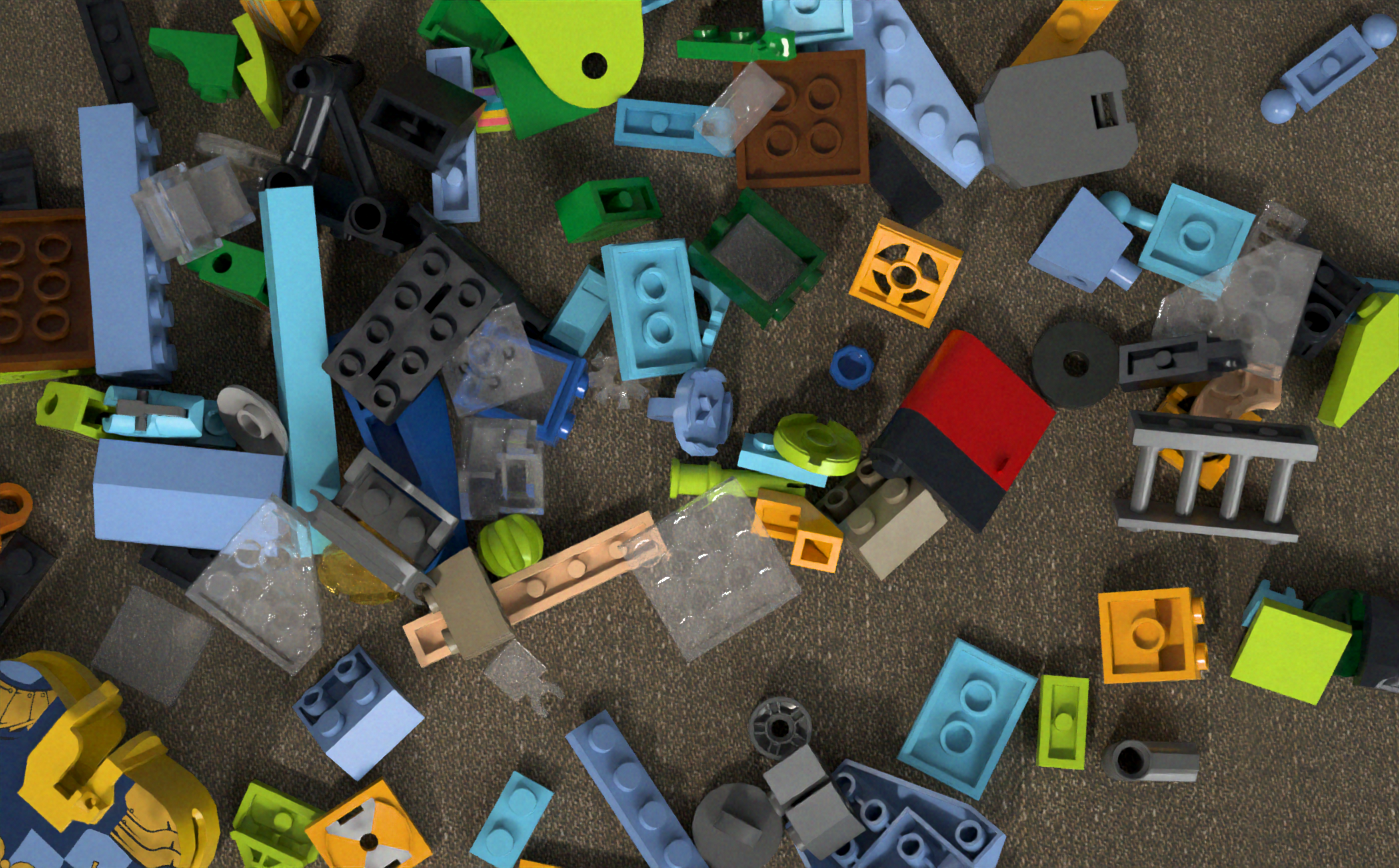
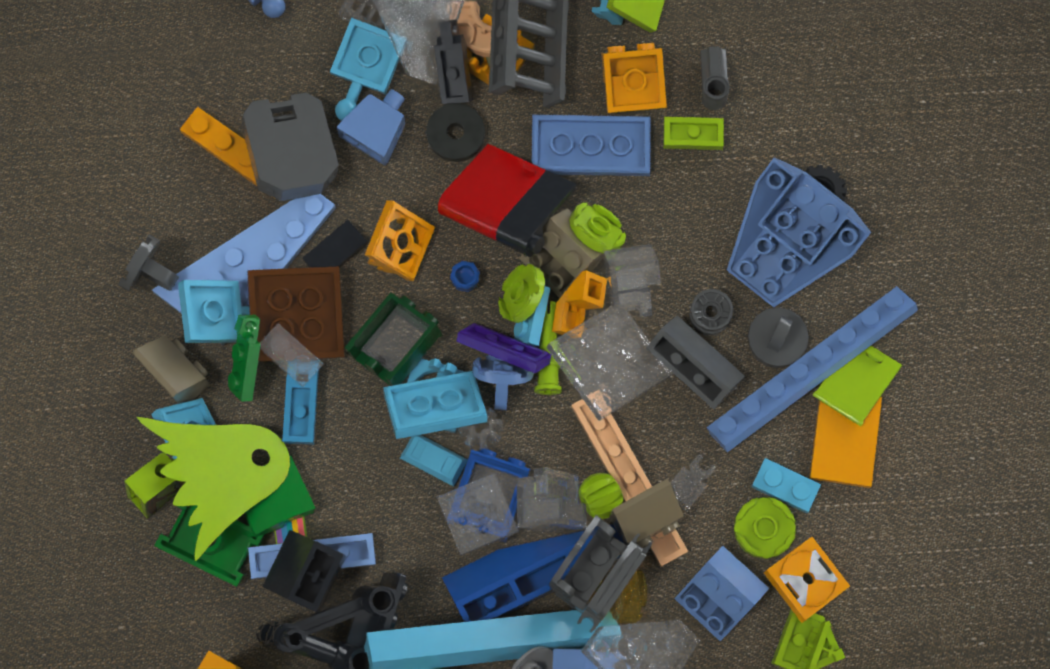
camera: 90 degrees left, 5 degrees down
black plate [321,202,552,426] -> none
green slope [554,177,663,244] -> none
piece [762,743,866,861] -> none
medium azure tile [896,637,1038,801] -> none
none -> dark purple tile [456,323,551,373]
none -> medium blue tile [532,115,650,176]
none -> lime tile [569,203,626,254]
none -> clear plate [603,244,661,317]
none -> dark grey brick [646,315,745,409]
none -> lime tile [734,497,796,559]

